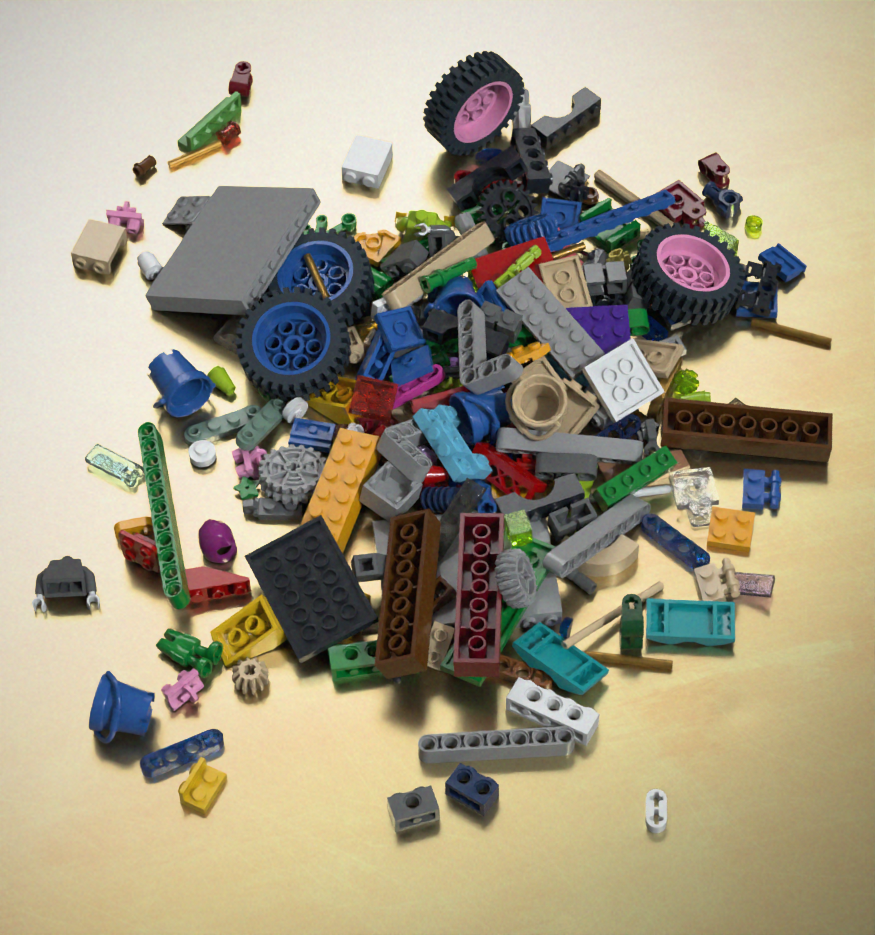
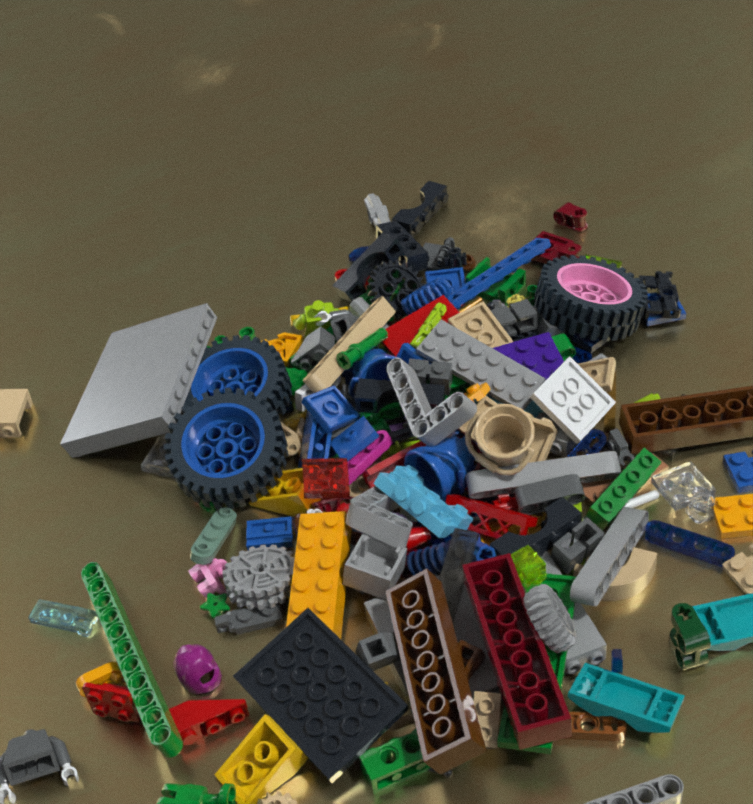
camera: 10 degrees left, 10 degrees down
bright pink hips [106,201,144,234] -> none
reddish brown pin [132,155,157,177] -> none
white brick [137,251,163,280] -> none
blue piece [147,349,216,417] -> none
light grey hinge [162,195,211,231] -> none
pearl gold bar [167,140,222,168] -> none
bright green fence [177,91,242,152] -> none
sand green plate [184,405,262,446] -> none
white wheel [188,440,216,467] -> none
lime cone [207,365,237,396] -> none
clear red bush [216,120,242,145] -> none
dark red piece [228,61,253,97] -> none
white wheel [282,397,308,423] -> none
pearl gold bar [303,253,330,299] -> none
white brick [341,134,393,189] -> none
black wheel [423,51,525,156] -> none
white brick [506,677,599,746] -> none
tan piece [561,581,664,649] -> none
dark grey piece [566,569,597,594] -> none
pearl gold bar [584,650,673,669] -> none
tan axle [594,169,674,228] -> none
clear neon green gear [674,368,700,394] -> none
dark blue connector [702,181,743,219] -> none
clear neon green bush [744,215,763,234] -> none
pearl gold bar [751,317,832,346] -> none
blue plate [758,243,807,282] -> none

